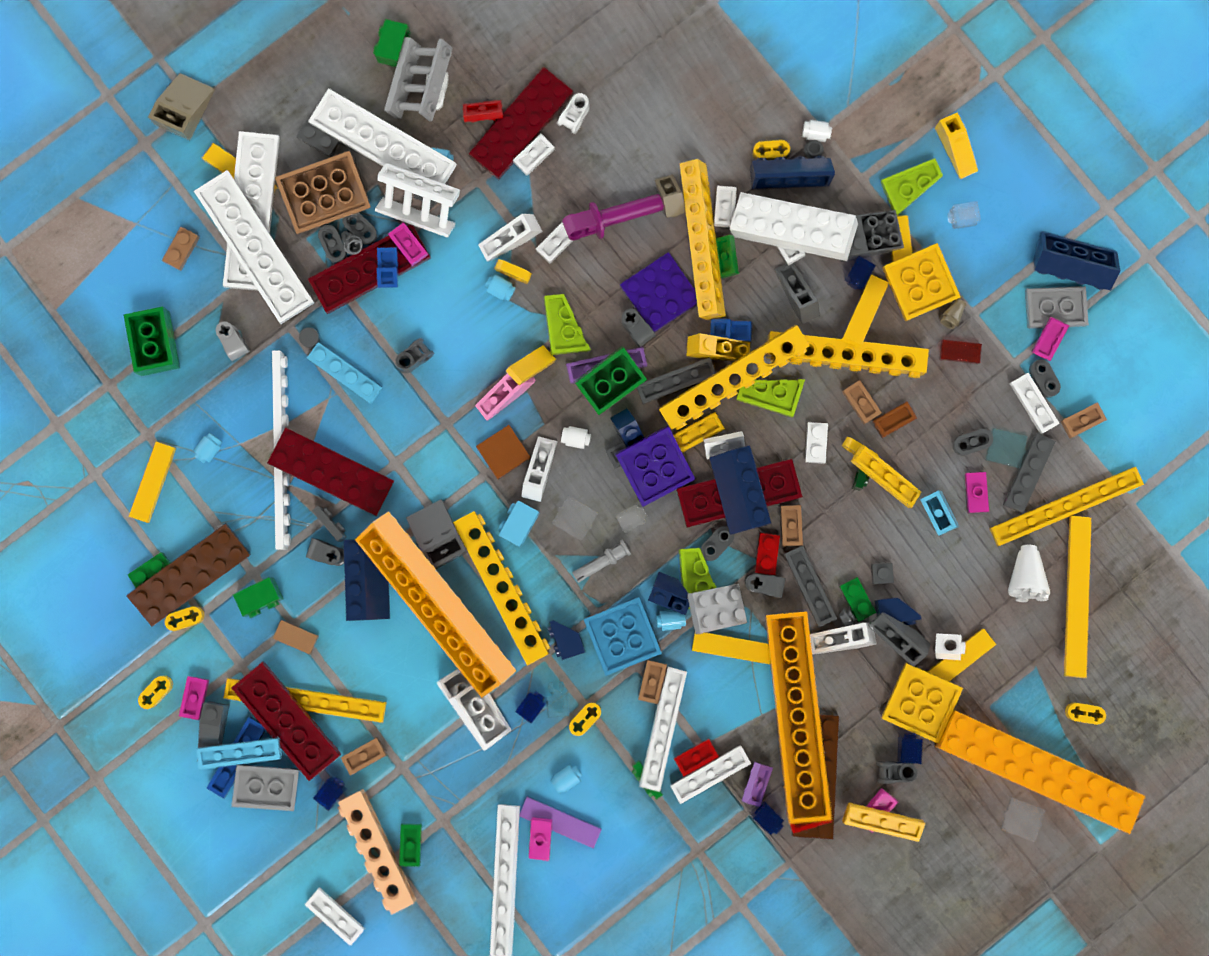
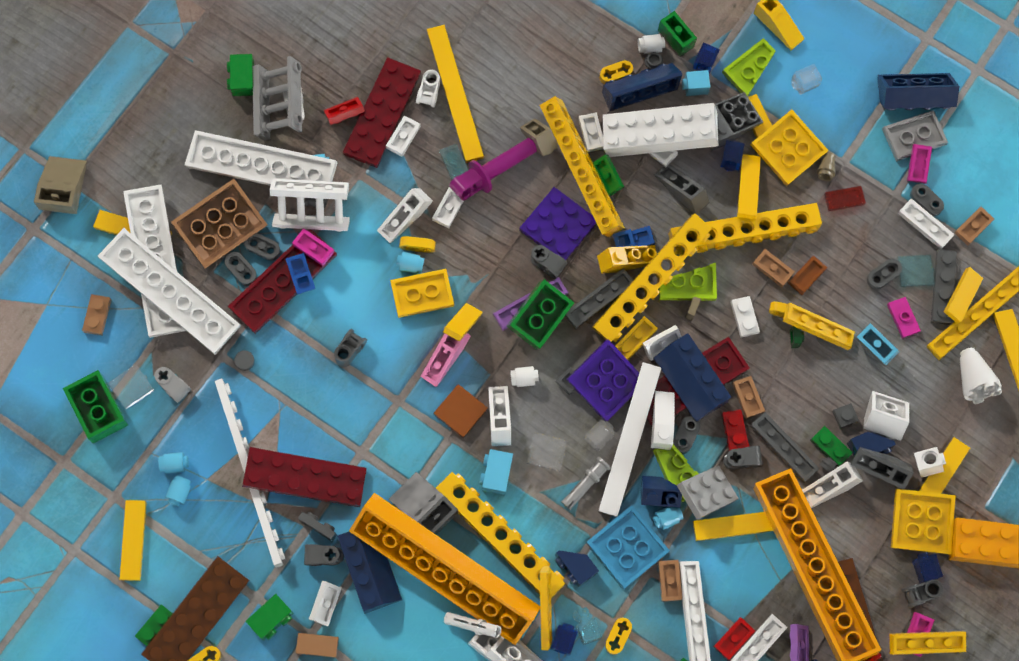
camera: 25 degrees left, 10 degrees down
dark grey plate [297,120,341,158] -> none
medium azure plate [307,342,383,404] -> none
dark grey cone [340,231,363,254] -> none
lime wing [544,294,591,355] -> none
dark blue slope [610,408,644,448] -> none
none -> clear piece [108,364,154,409]
none -> medium azure brick [158,452,189,474]
none -> white plate [309,581,341,626]
none -> yellow plate [390,269,454,318]
none -> yellow tile [427,25,484,163]
none -> clear light blue plate [439,144,468,181]
none -> white pin [444,612,501,638]
none -> yellow tile [540,566,552,651]
none -> white tile [599,362,661,517]
none -> white slope [651,391,674,450]
none -> green brick [658,11,697,57]
none -> medium azure brick [682,70,711,96]
none -> dark tan tile [686,297,701,321]
none -> clear blue brick [693,42,720,75]
none -> white slope [864,391,909,441]
none -> yellow tile [944,267,983,323]

